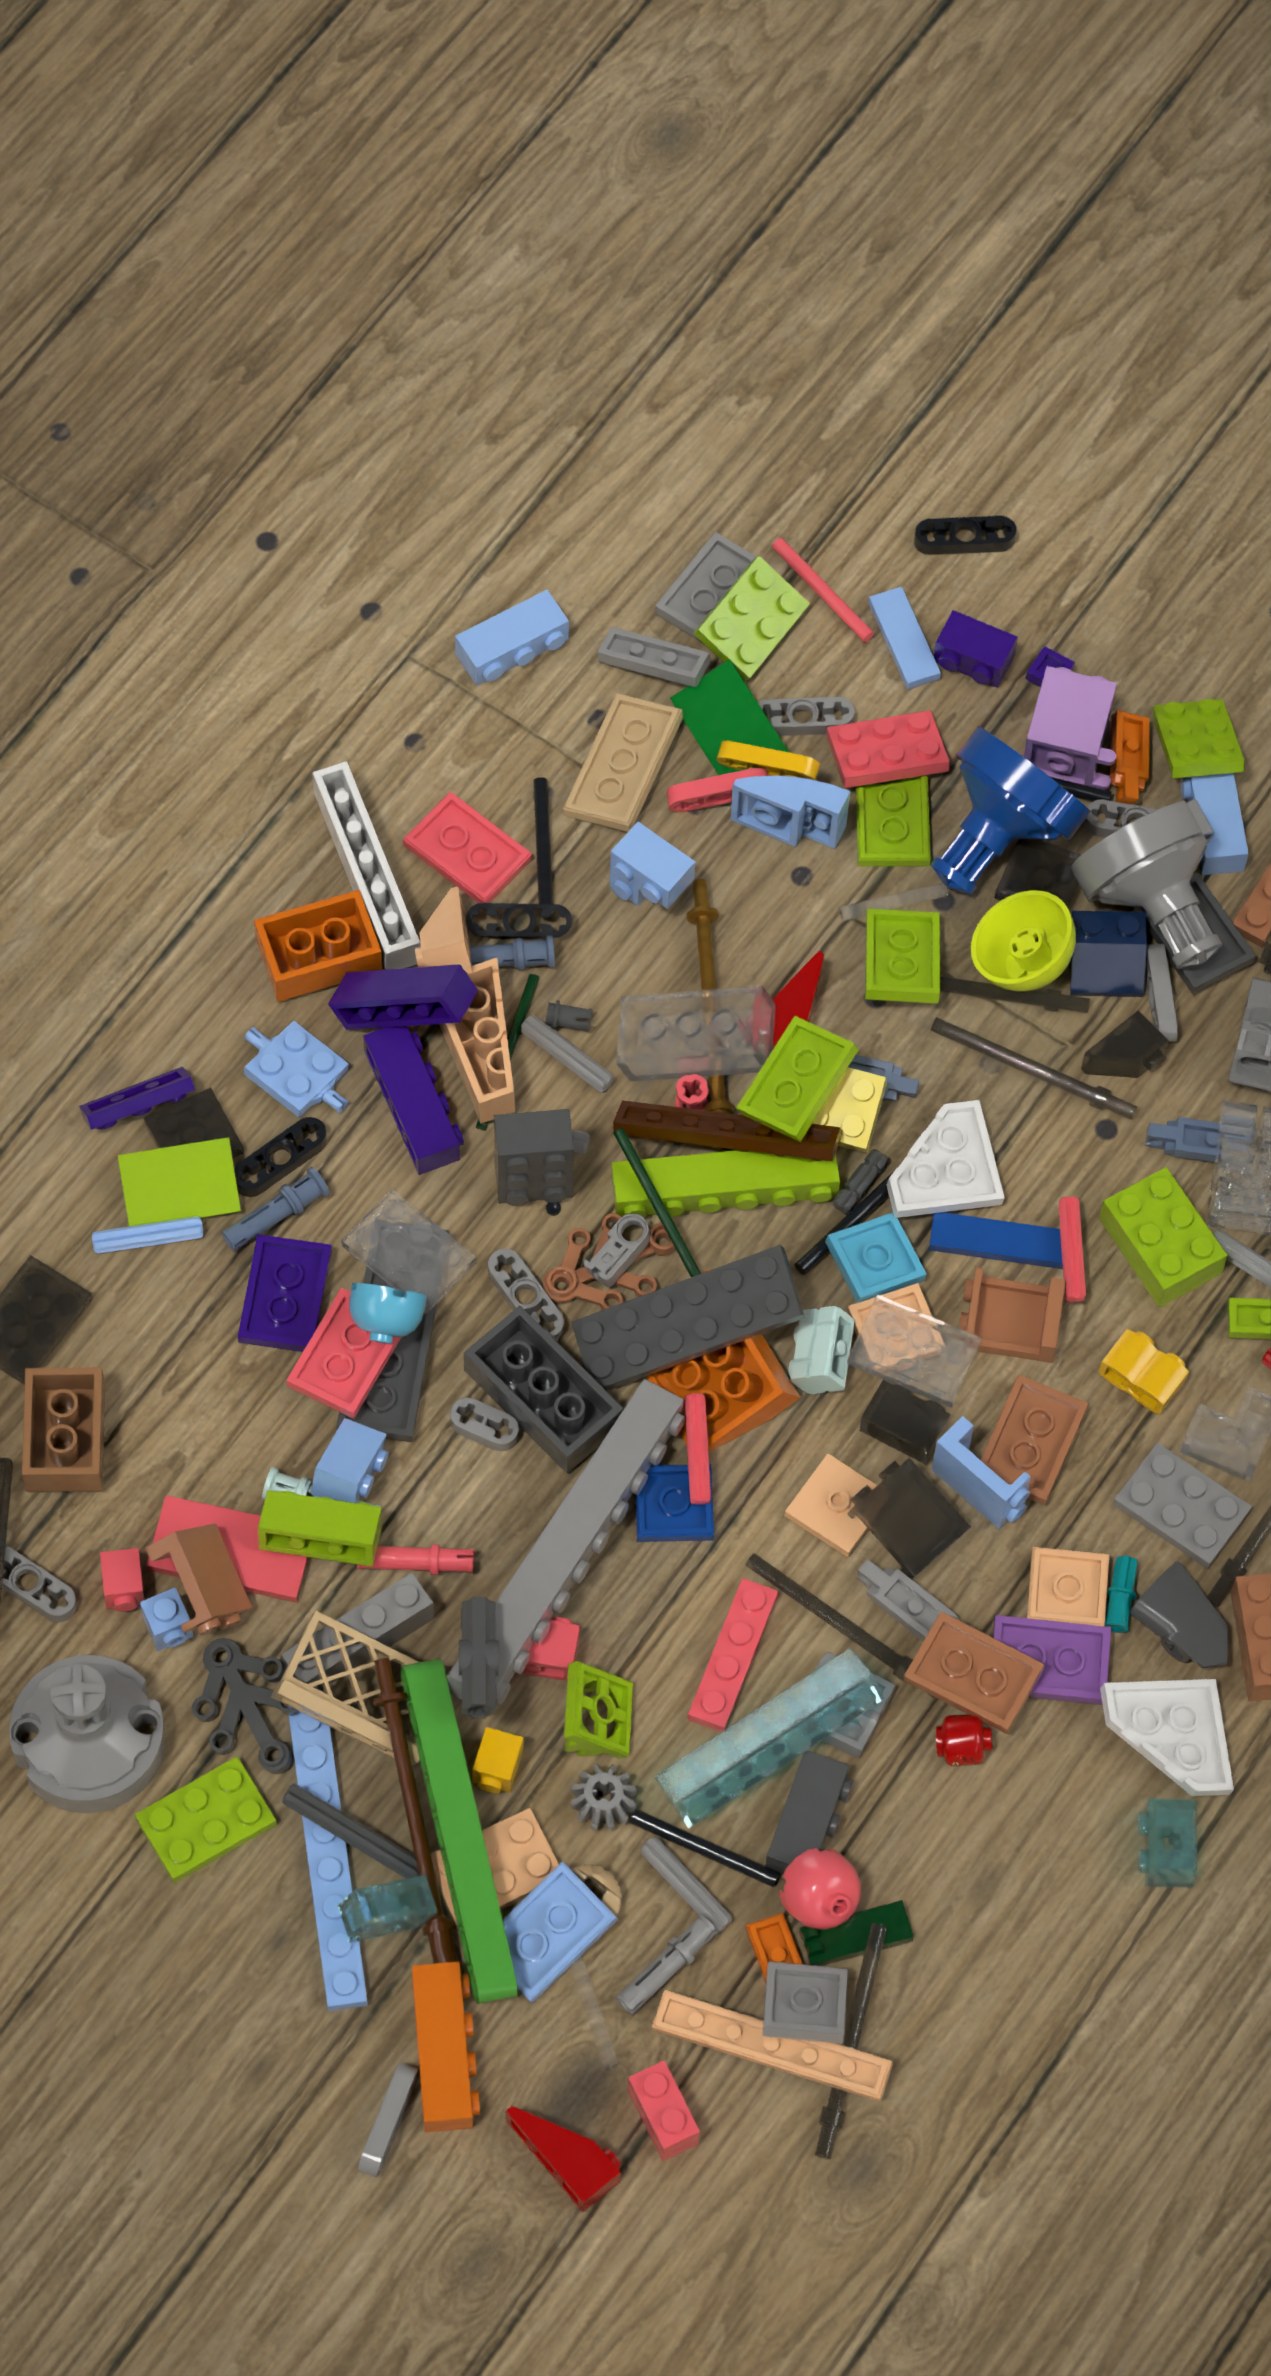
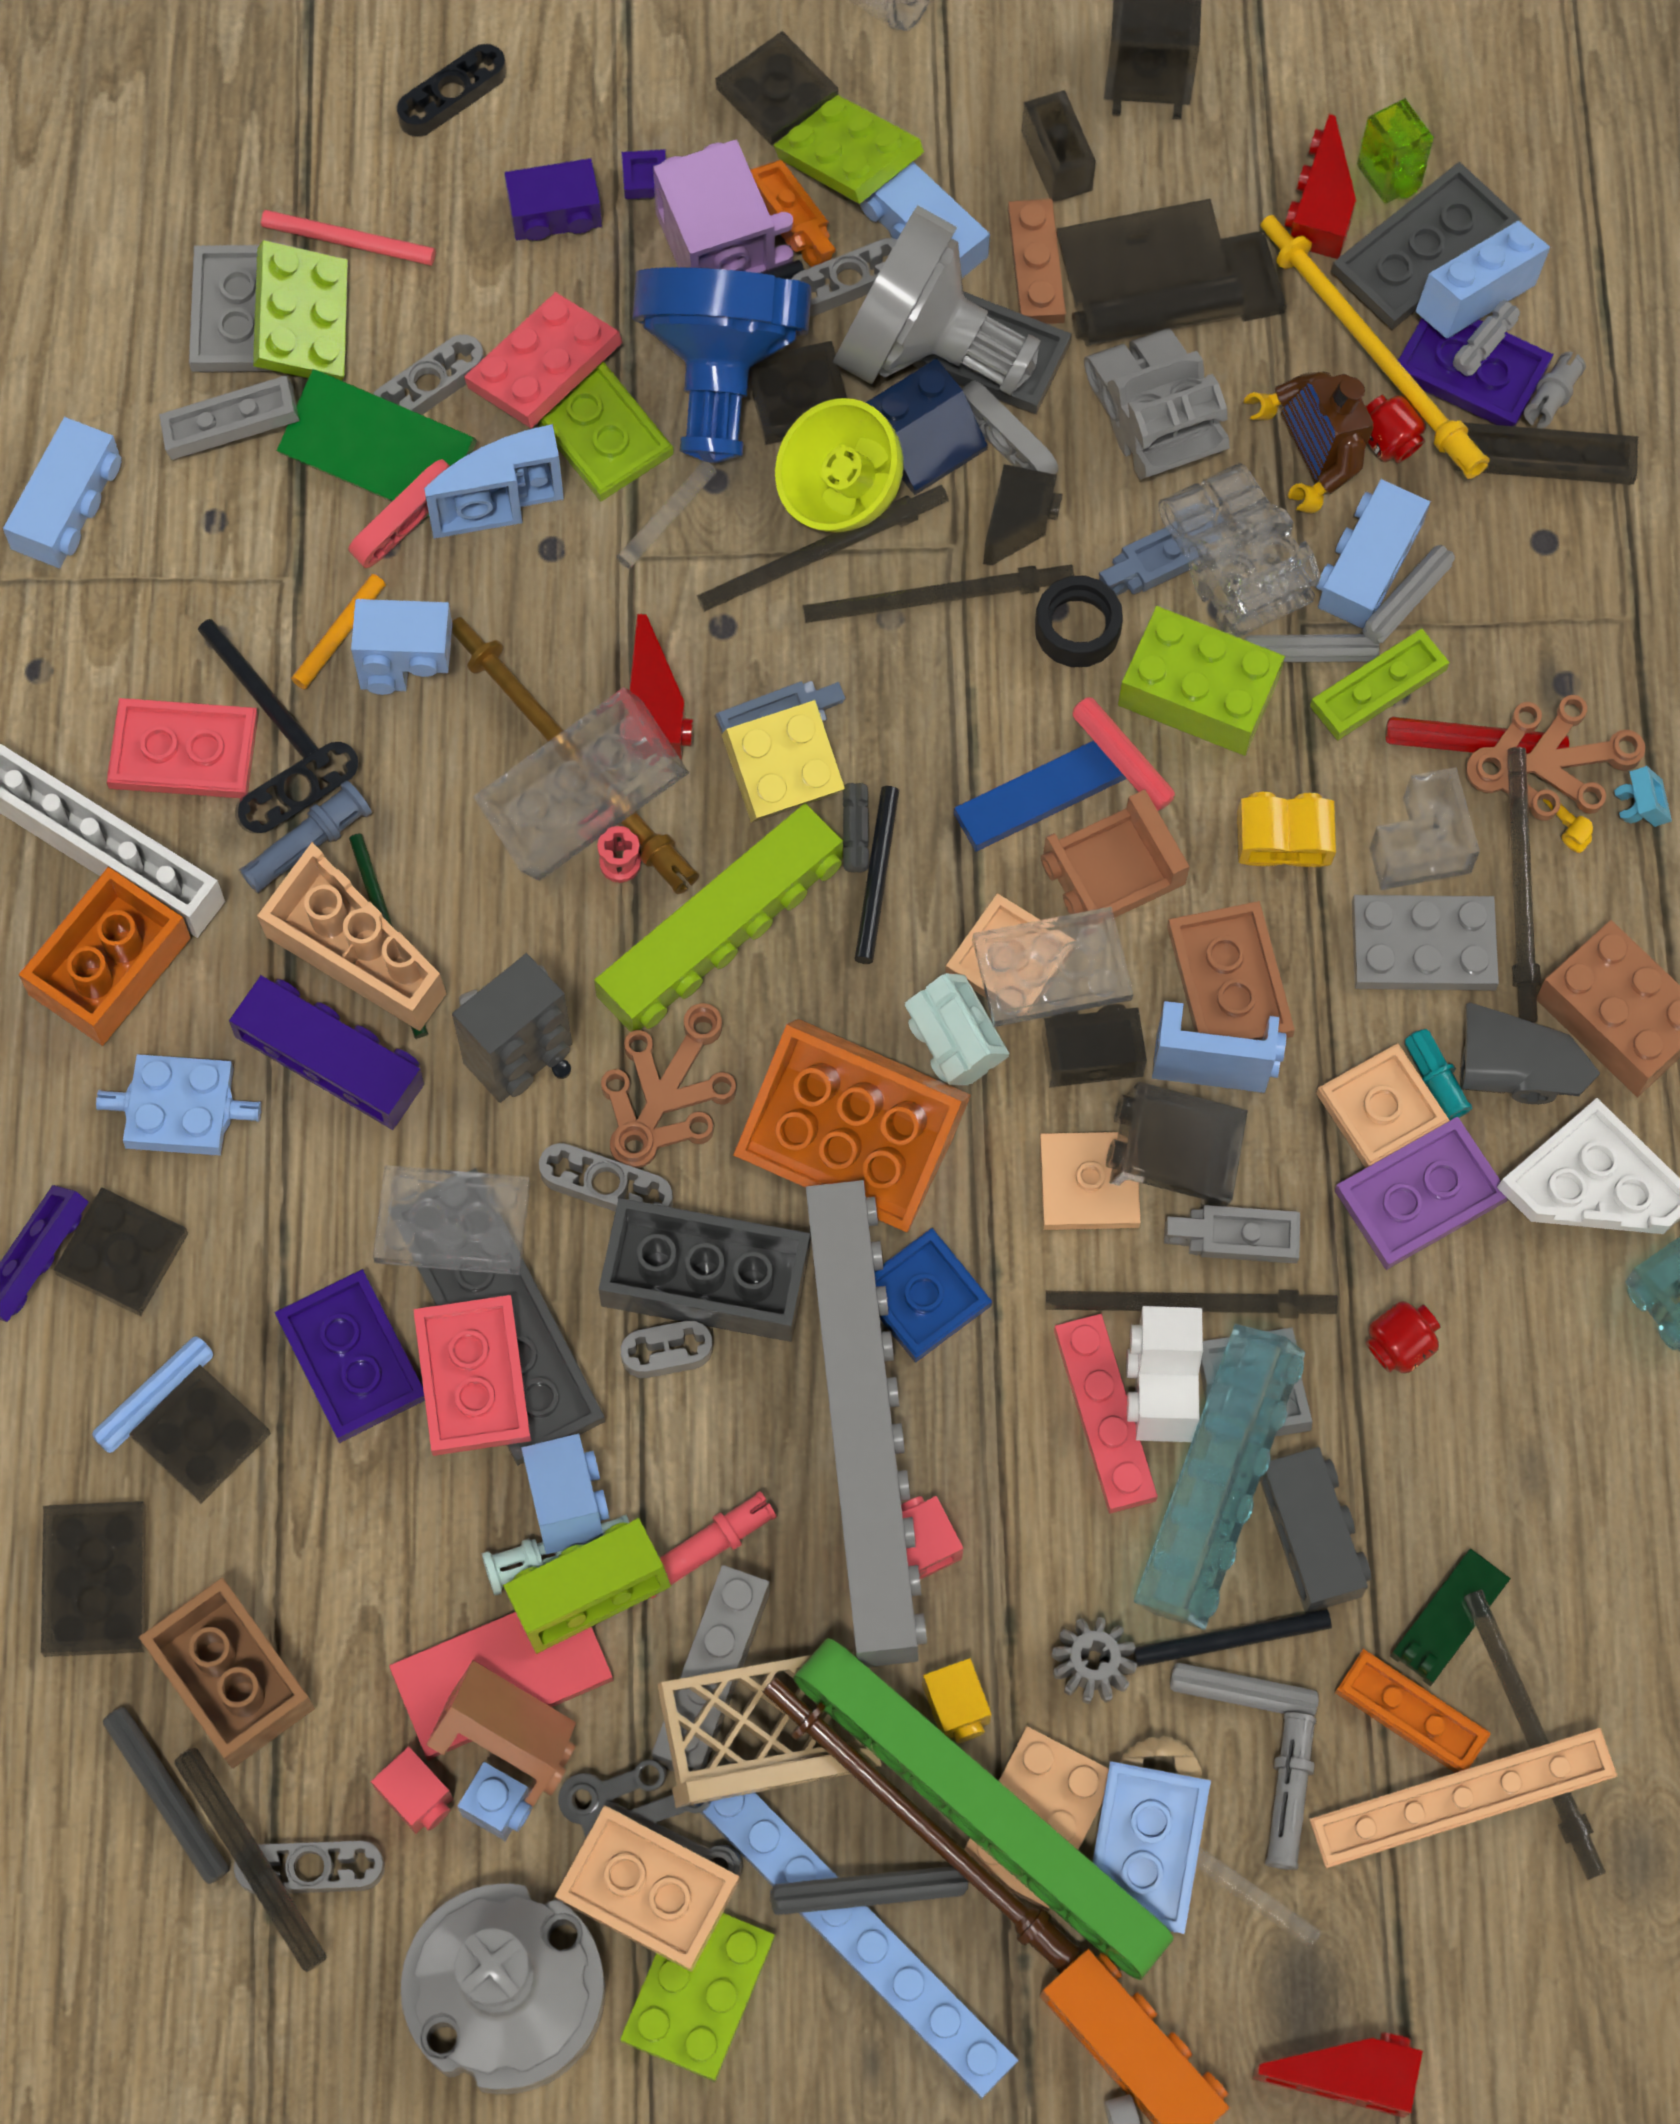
camera: 35 degrees left, 5 degrees up
lime tile [118,1137,241,1226] -> none
sand blue pin [221,1167,330,1252] -> none
black beam [234,1117,327,1197] -> none
dark purple brick [328,964,478,1030] -> none
clear light blue brick [338,1875,438,1943] -> none
medium azure cylinder [349,1283,427,1344] -> none
light nougat slope [414,886,472,974] -> none
dark grey piece [459,1597,499,1719] -> none
light grey axle [521,1015,613,1092] -> none
dark grey pin [545,1000,592,1032] -> none
tan tile [563,693,684,832] -> none
lime piece [564,1661,633,1759] -> none
dark grey plate [572,1245,805,1391] -> none
light grey piece [584,1214,651,1287] -> none
reddish brown plate [613,1100,840,1161] -> none
dark green axle [613,1128,702,1277] -> none
coral brick [627,2060,700,2161] -> none
coral axle [685,1393,711,1505] -> none
yellow beam [716,741,820,780] -> none
lime plate [736,1016,859,1142] -> none
light grey plate [762,1961,848,2044] -> none
coral cylinder [780,1848,861,1930] -> none
medium azure plate [825,1212,927,1303] -> none
lime plate [865,908,940,1004] -> none
light blue tile [868,586,941,690] -> none
white plate [886,1100,1005,1218] -> none
nougat plate [904,1612,1044,1735] -> none
none -> clear smoke plate [129,1364,271,1504]
none -> light orange bar [291,574,386,690]
none -> light nougat plate [555,1805,741,1972]
none -> clear smoke plate [716,31,838,146]
none -> black tyre [1035,576,1123,668]
none -> white brick [1126,1306,1203,1442]

